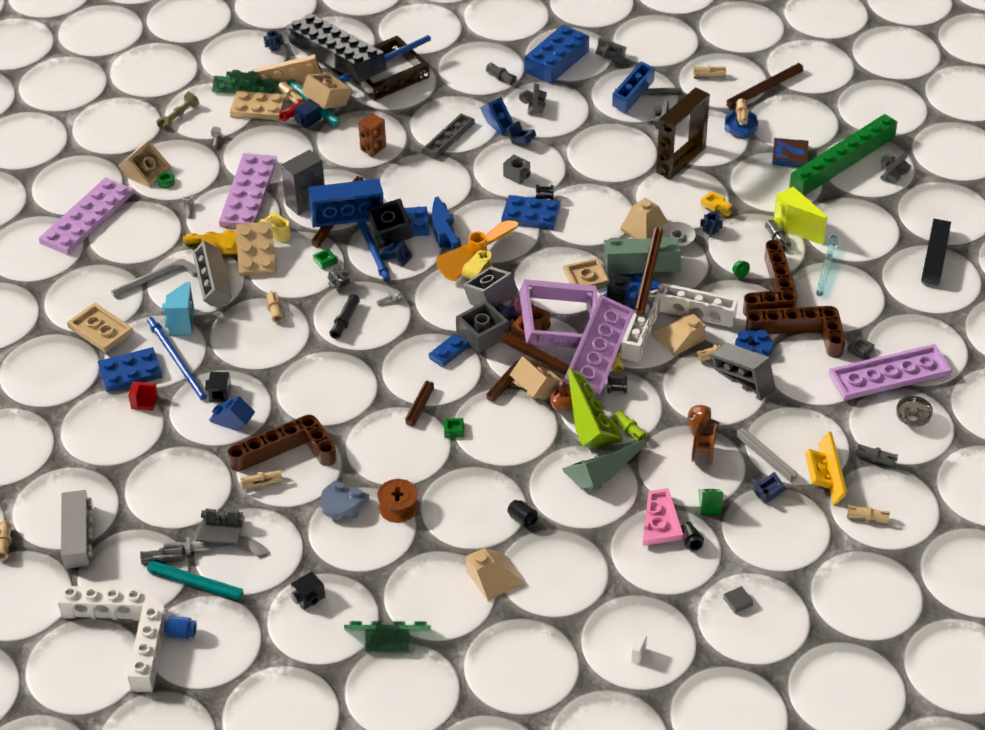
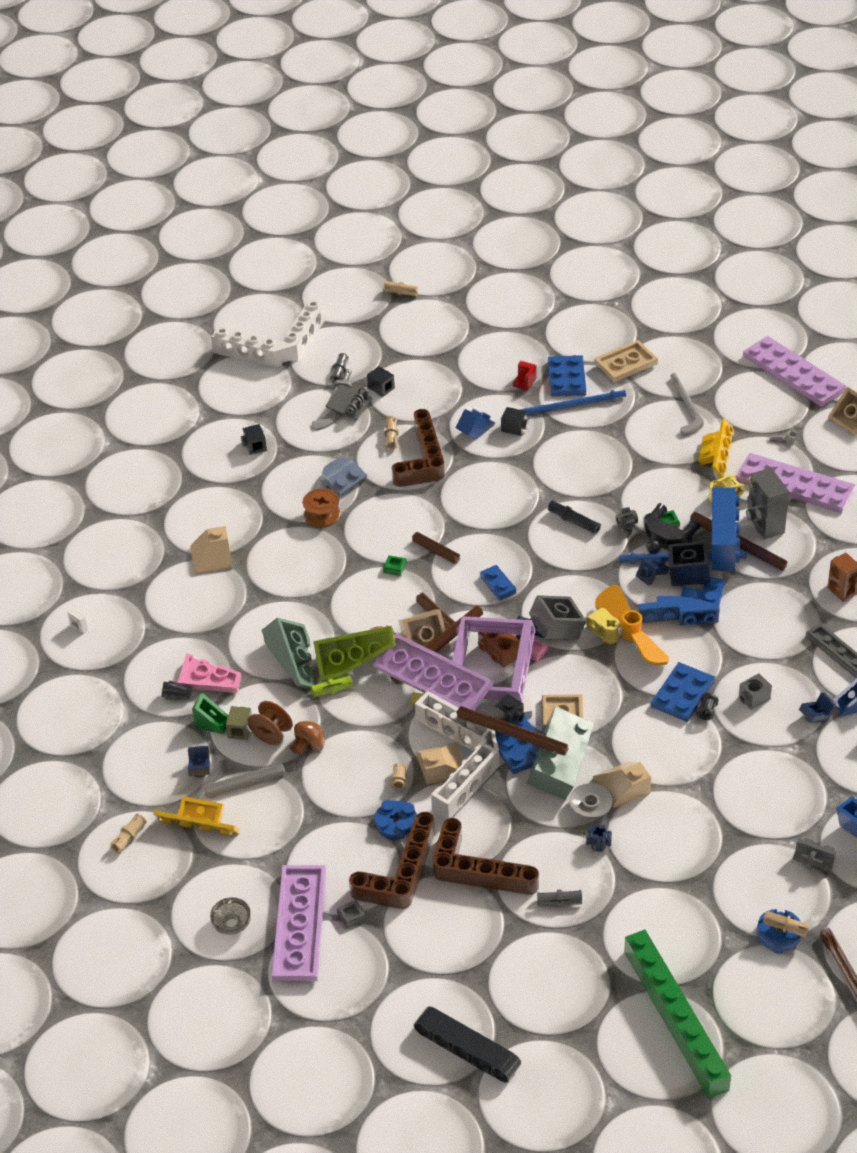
camera: 110 degrees right, 0 degrees up
light grey brick [61,490,93,569] -> none
teal axle [147,561,244,601] -> none
green tile [157,172,175,188] -> none
medium azure slope [162,282,195,335] -> none
blue brick [163,616,197,639] -> none
light grey brick [192,241,232,309] -> none
tan plate [236,222,276,276] -> none
tan axle [266,291,284,323] -> none
clear green bracket [344,621,432,652] -> none
light grey hand [376,289,403,305] -> none
dark grey brick [456,301,509,354] -> none
black brick [507,500,538,528] -> none
black bush [607,376,627,393] -> none
dark brown window [656,87,710,180] -> none
yellow plate [701,191,732,217] -> none
dark grey wedge [711,342,776,401] -> none
dark grey tile [723,586,753,613] -> none
green plate [732,261,750,279] -> none
reddish brown tile [772,138,809,167] -> none
neon yellow slope [773,187,828,245] -> none
clear light blue bar [816,235,840,297] -> none
dark grey pin [855,444,898,467] -> none
dark grey hips [880,153,912,183] -> none
none -> olive brick [226,706,252,740]
none -> black brick [367,366,395,397]
none -> black connector [643,503,700,554]

